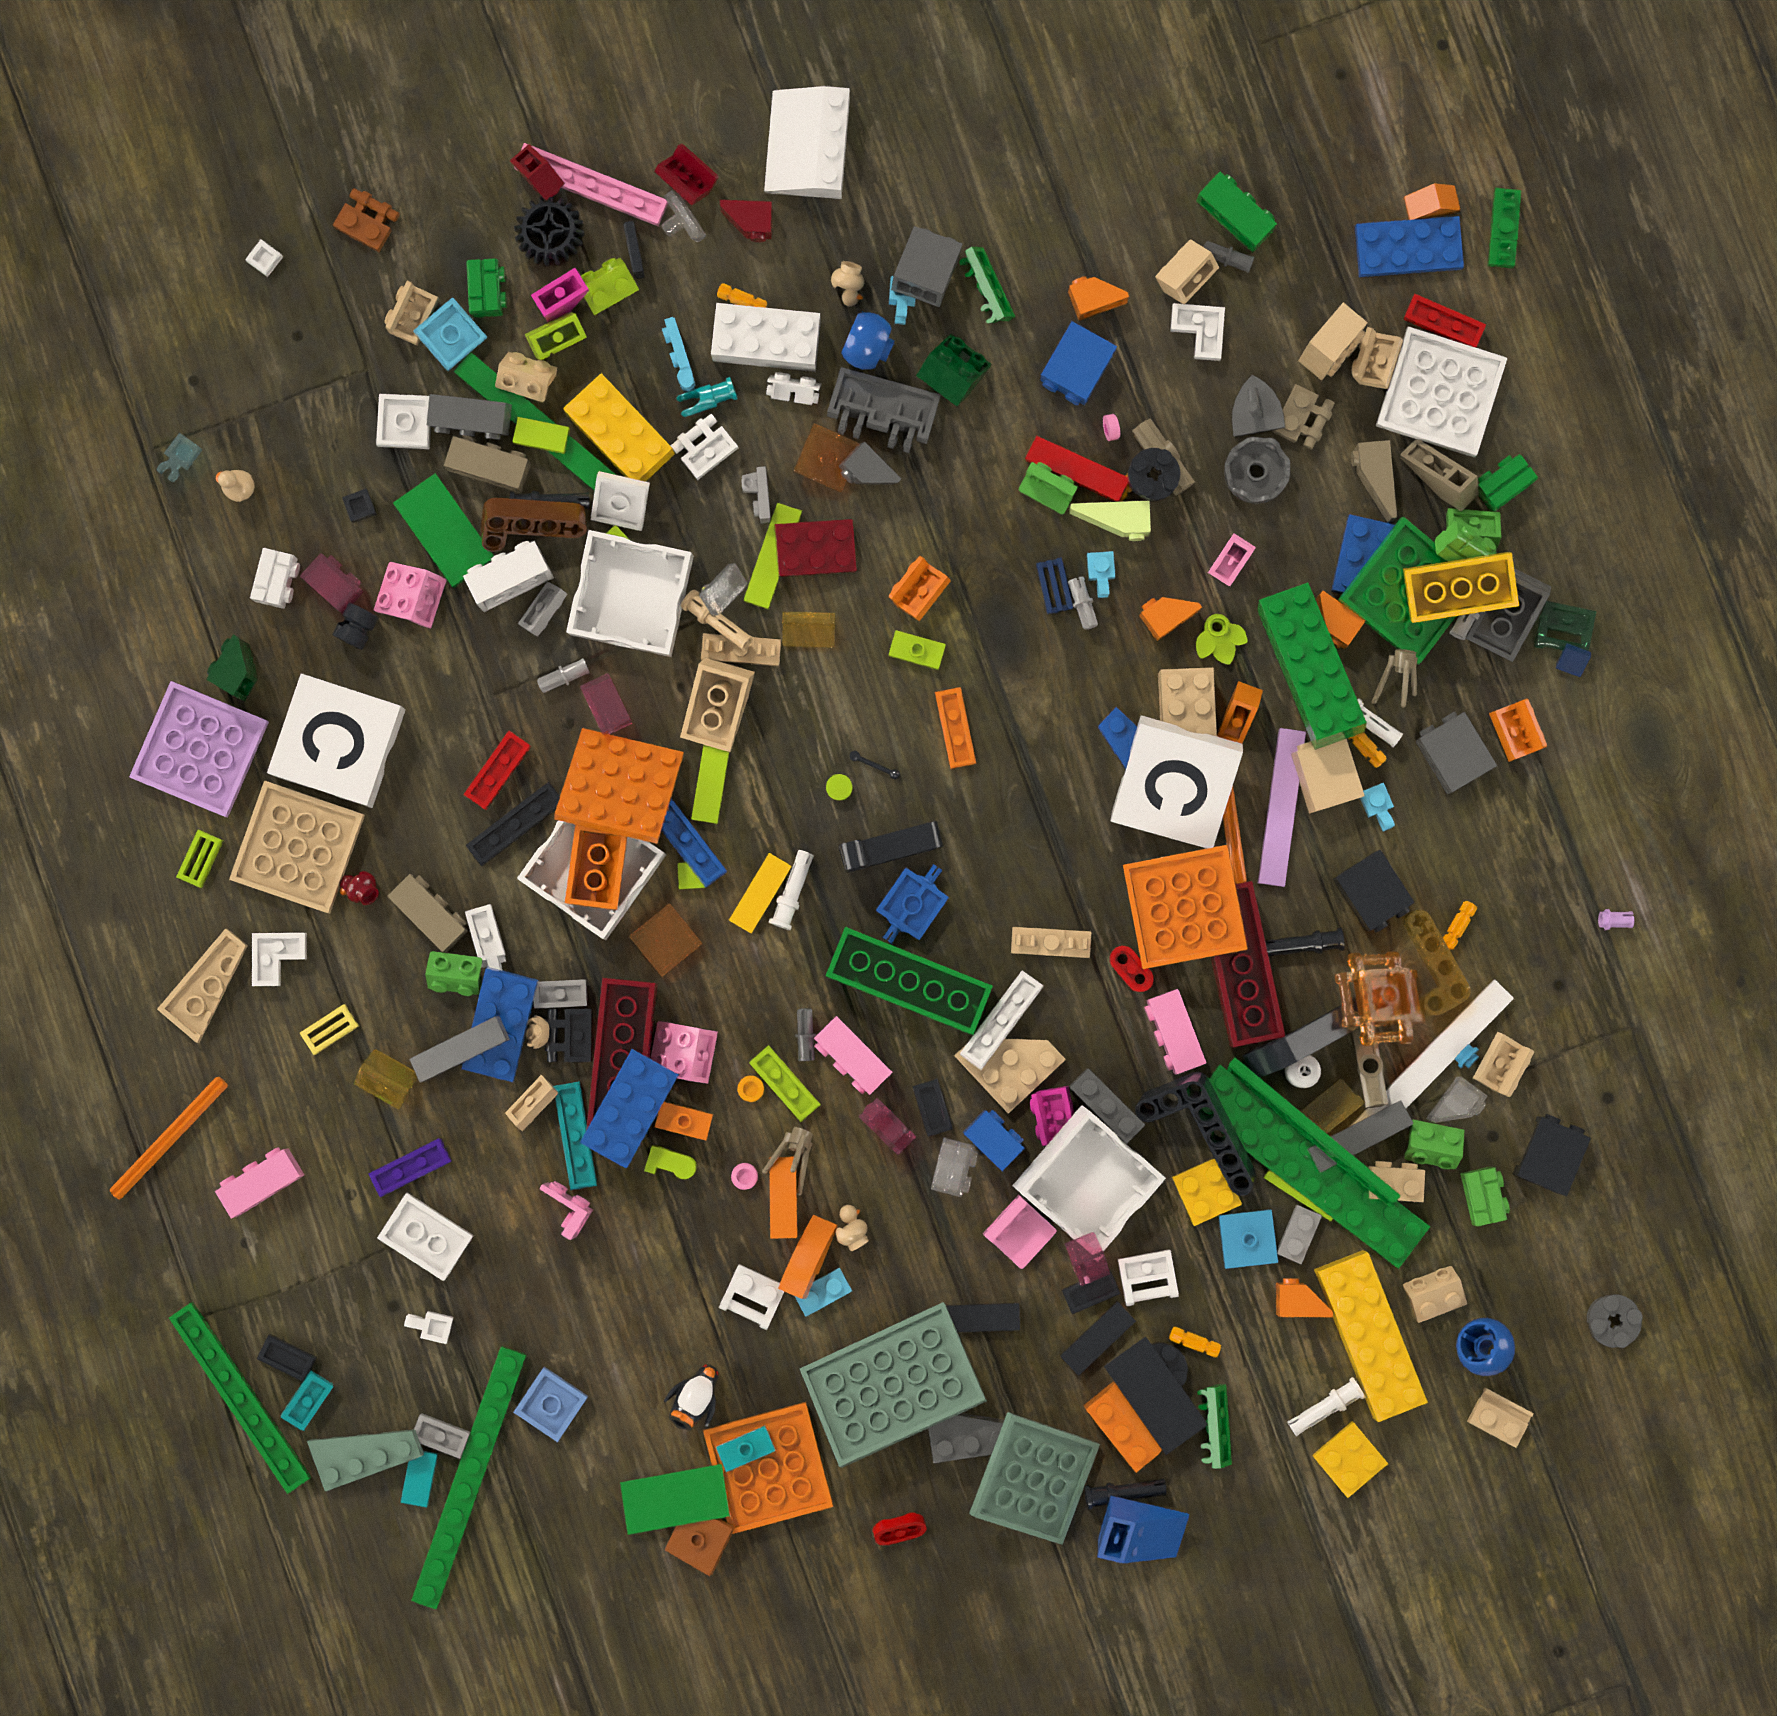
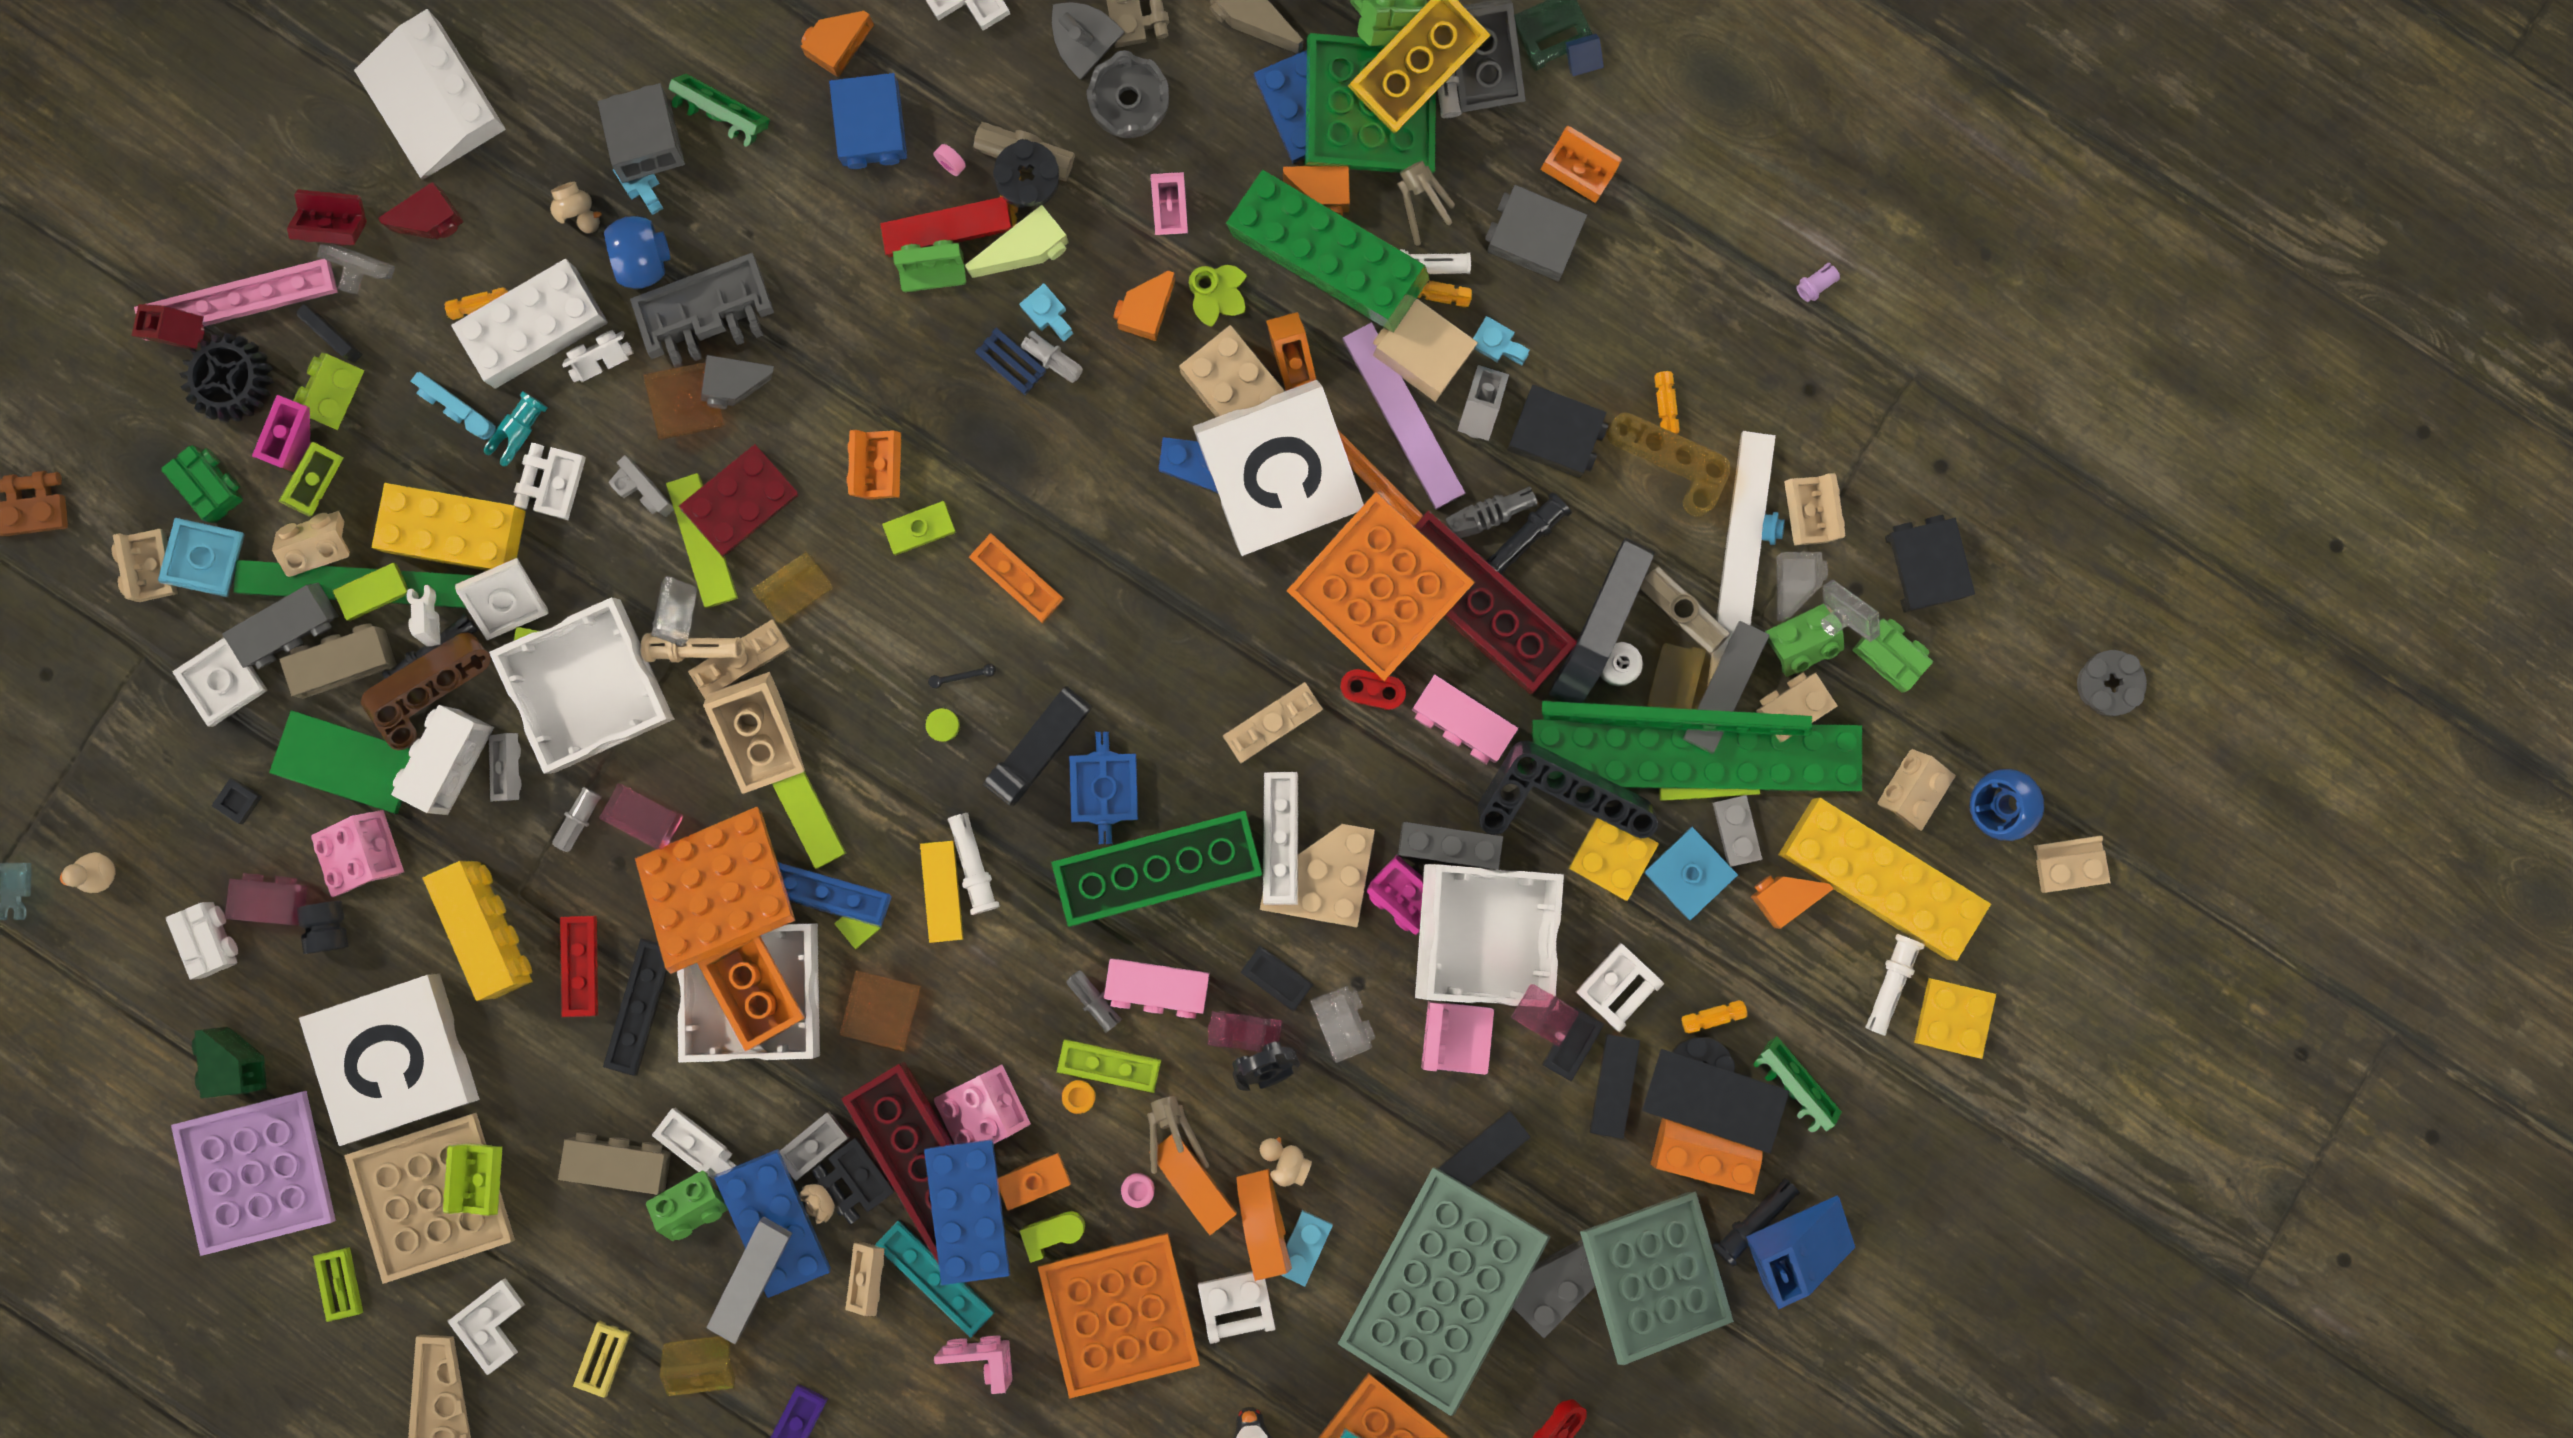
camera: 40 degrees left, 0 degrees up
dark red animal [339,871,379,905] -> none
dark green slope [916,333,992,407] -> none
blue brick [963,1110,1024,1171] -> none
clear orange brick [1335,951,1425,1046] -> none
none -> white plate [407,585,440,647]
none -> yellow brick [423,861,532,1001]
none -> lime bracket [443,1143,502,1216]
none -> orange plate [1038,1232,1200,1399]
none -> black plate [1232,1042,1300,1091]
none -> dark grey hinge [1446,486,1537,538]
none -> light grey slope [1457,365,1509,441]
none -> clear tile [1821,579,1880,642]

